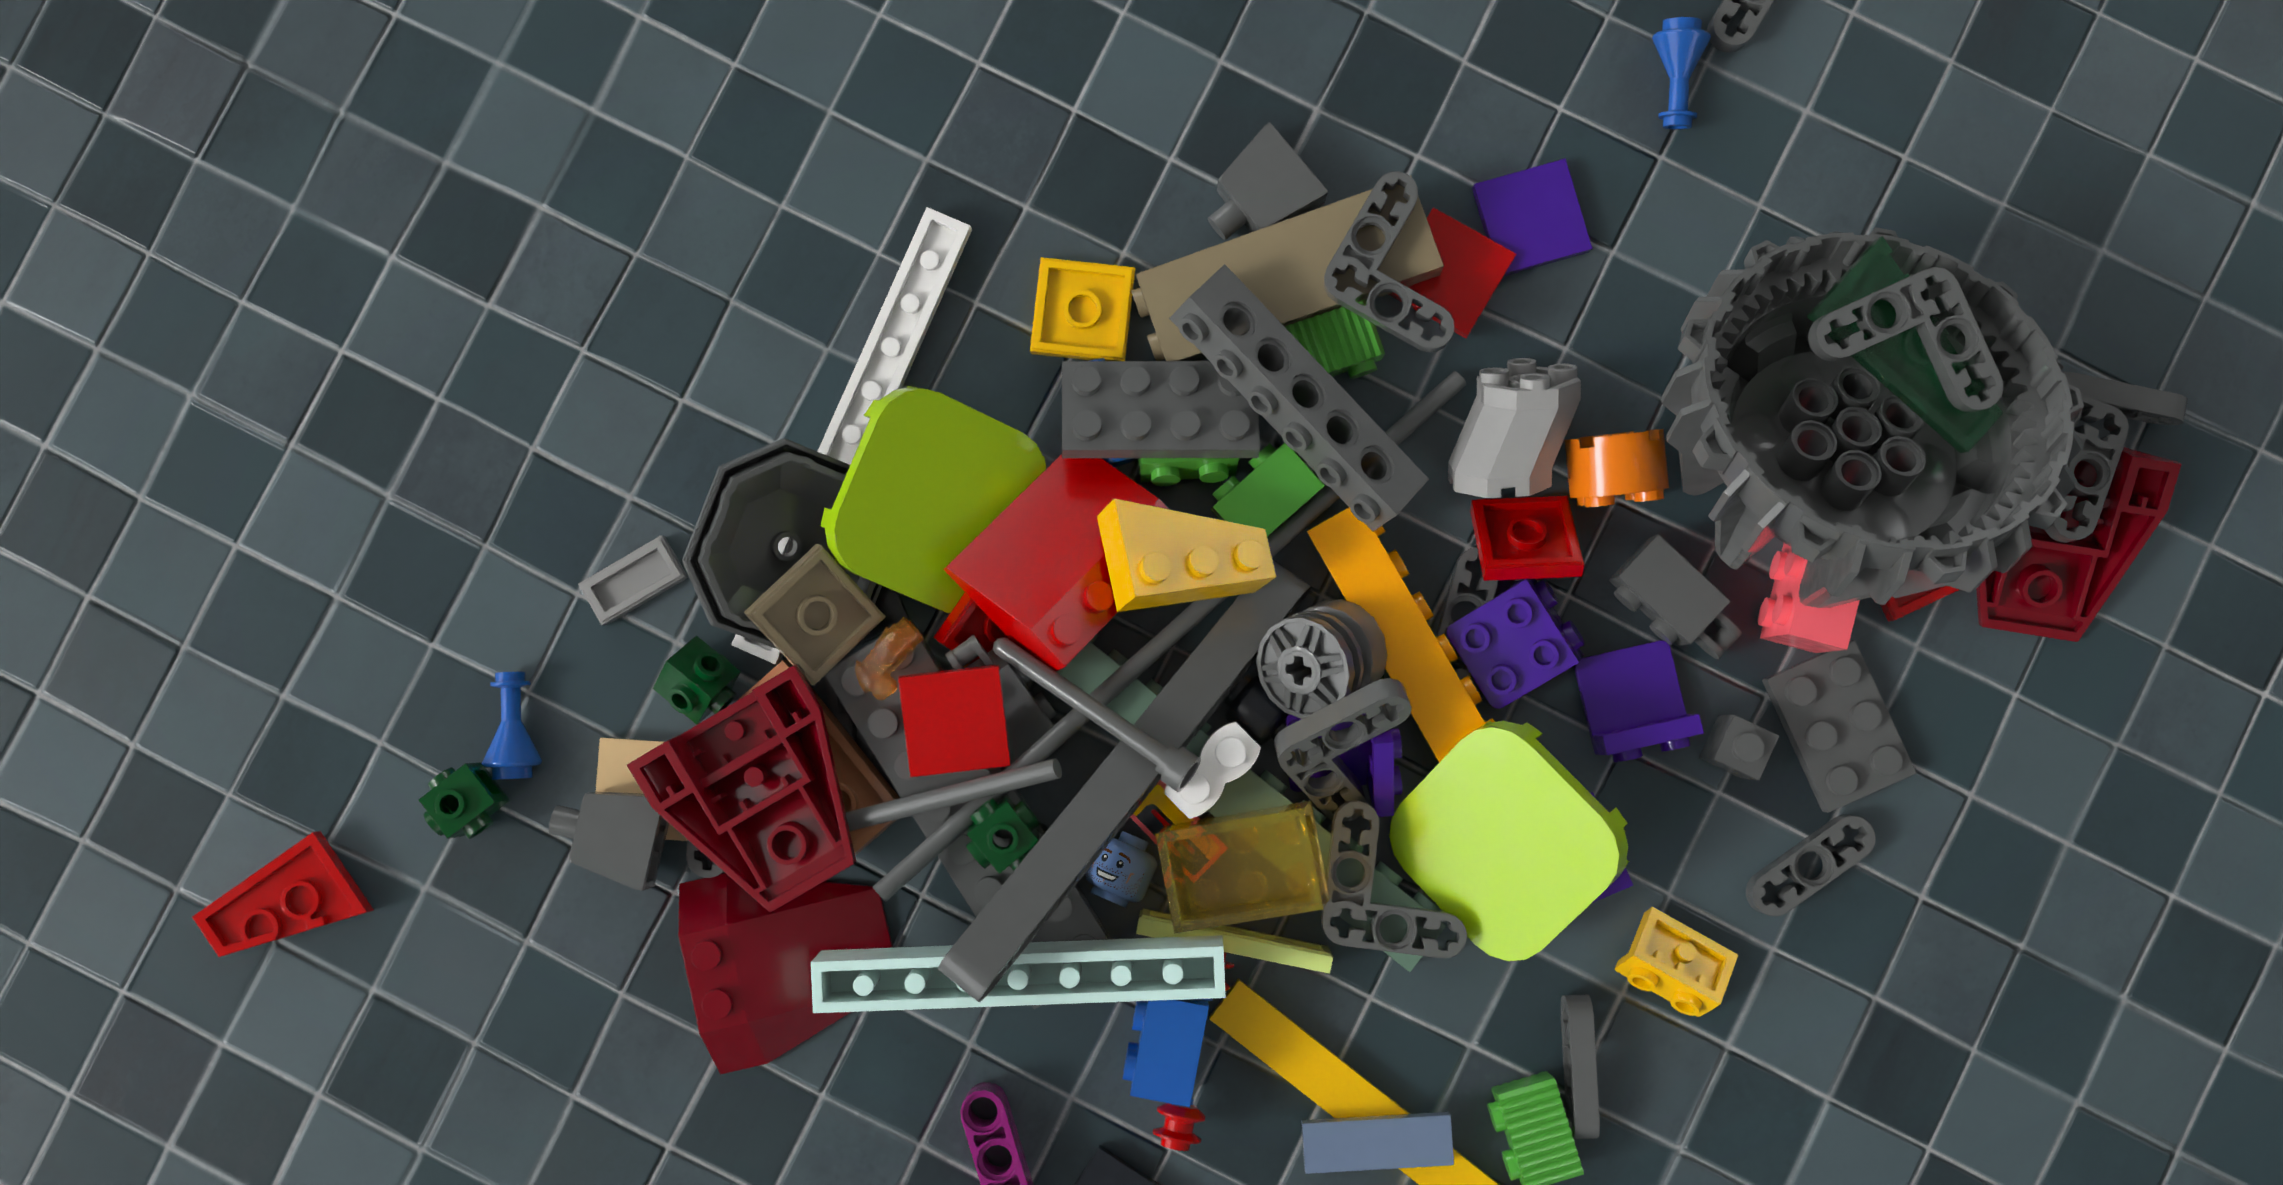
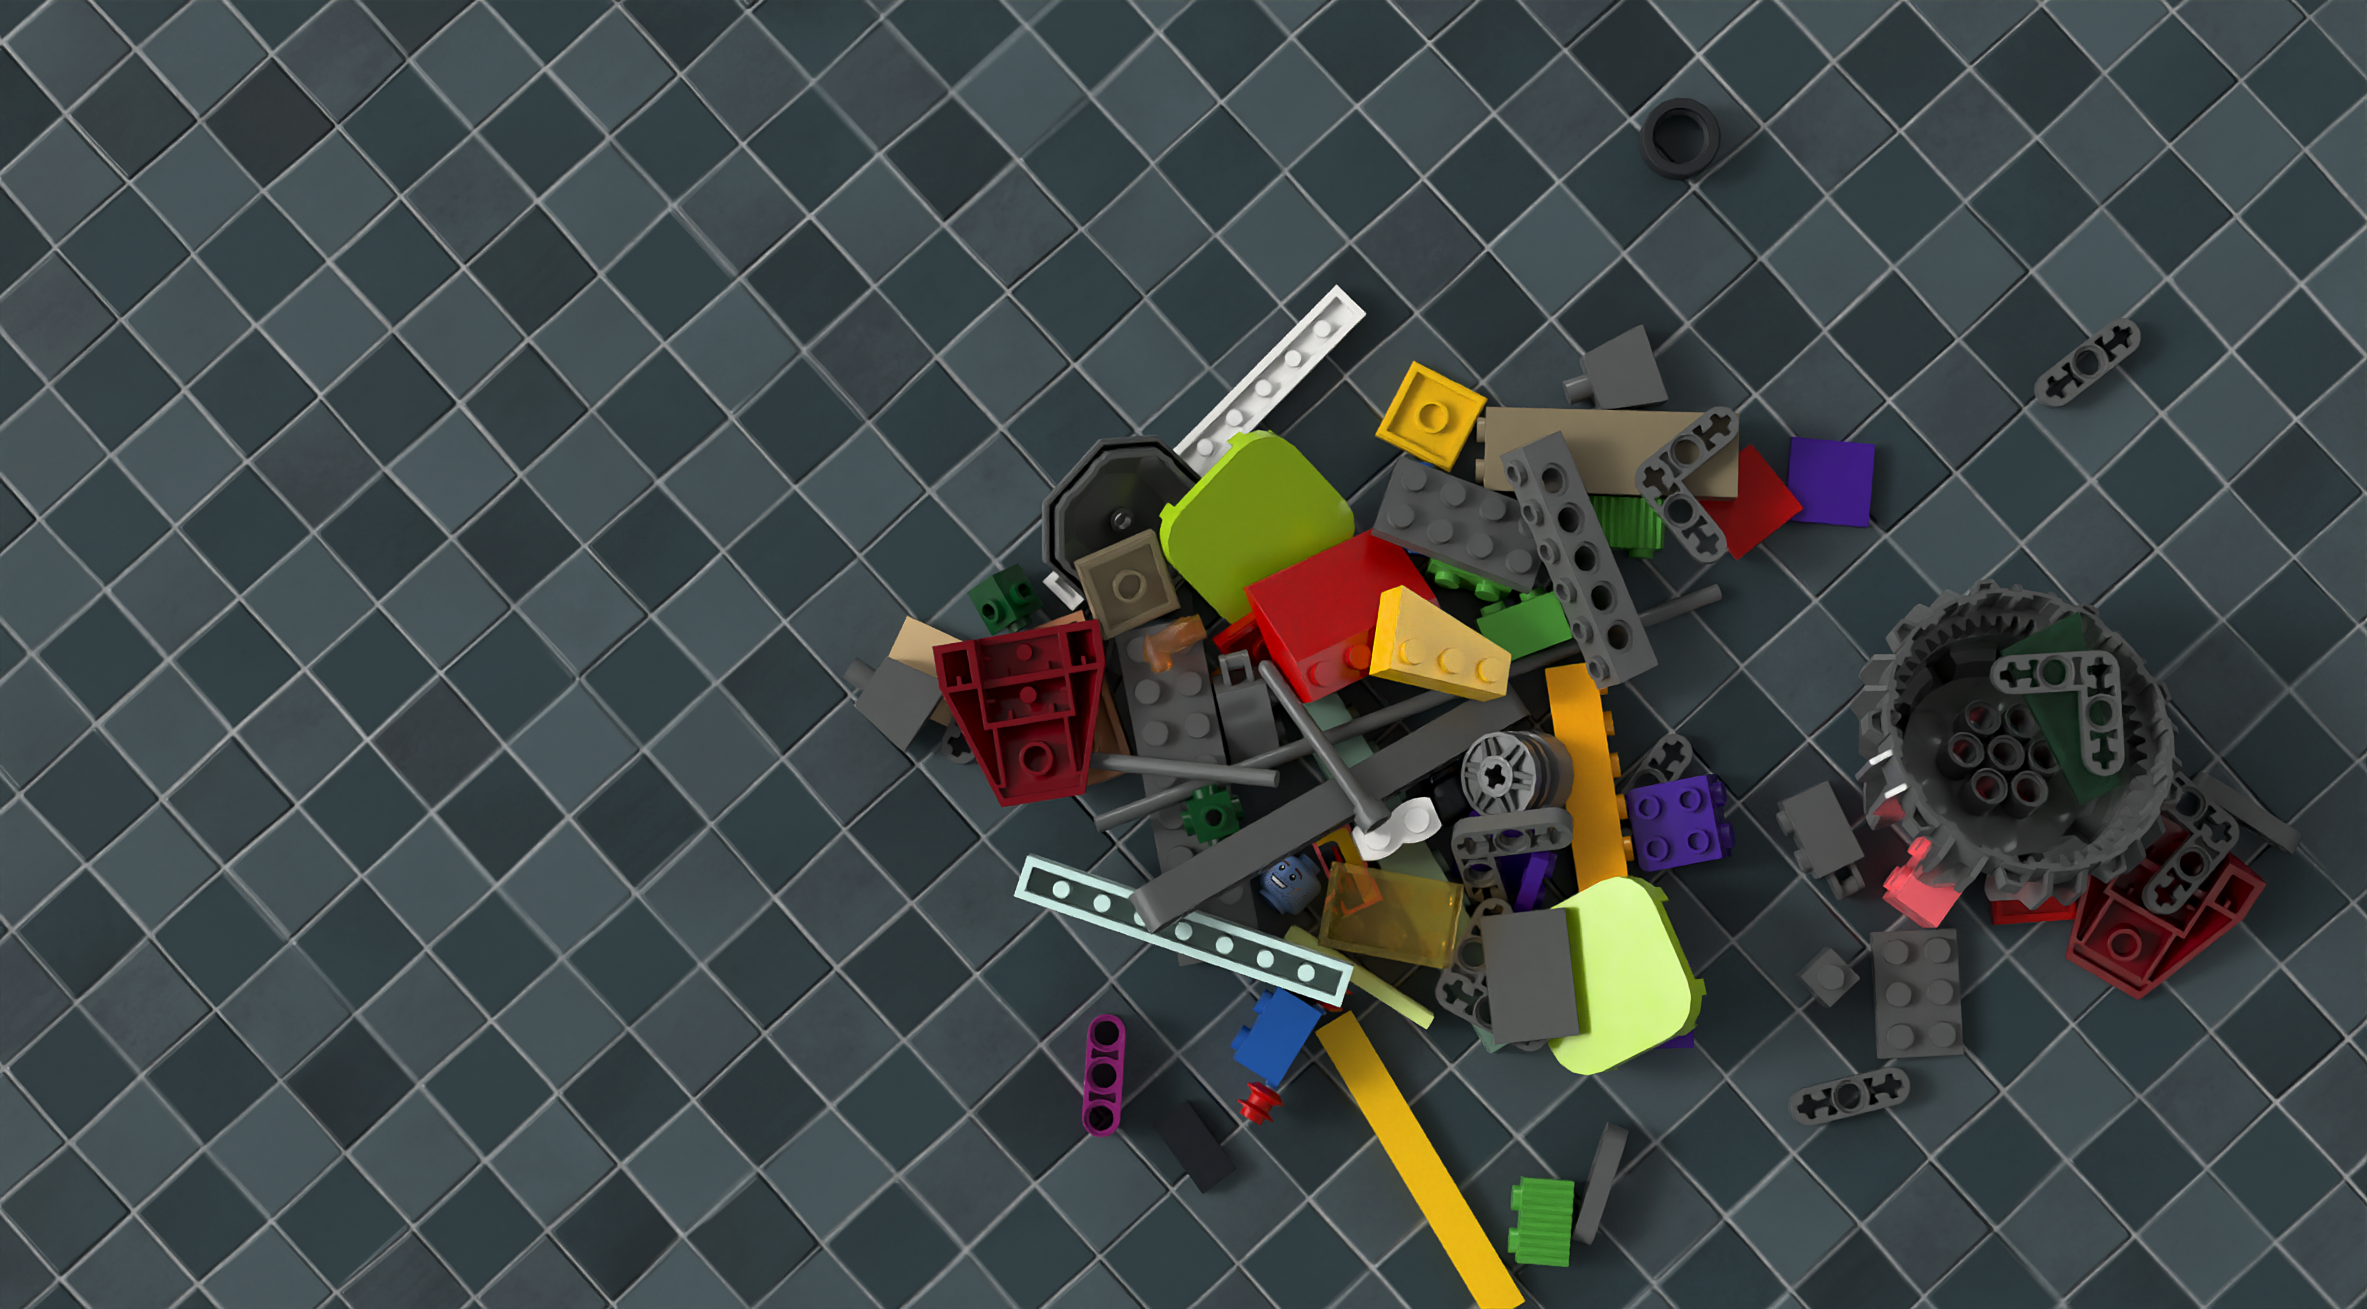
camera: 10 degrees right, 0 degrees up
red wing [192,831,374,957] -> none
dark green brick [418,762,510,839] -> none
blue piece [482,672,542,780] -> none
light grey tile [578,535,689,626] -> none
dark red wedge [678,873,893,1075] -> none
red tile [898,665,1011,777] -> none
sand blue tile [1301,1112,1454,1174] -> none
light grey brick [1448,358,1581,498] -> none
red tile [1470,496,1584,581] -> none
orange brick [1564,429,1669,507] -> none
dark purple bracket [1574,641,1704,762] -> none
yellow bracket [1615,907,1738,1017] -> none
blue piece [1652,17,1711,130] -> none
none -> dark grey tile [1479,907,1580,1045]

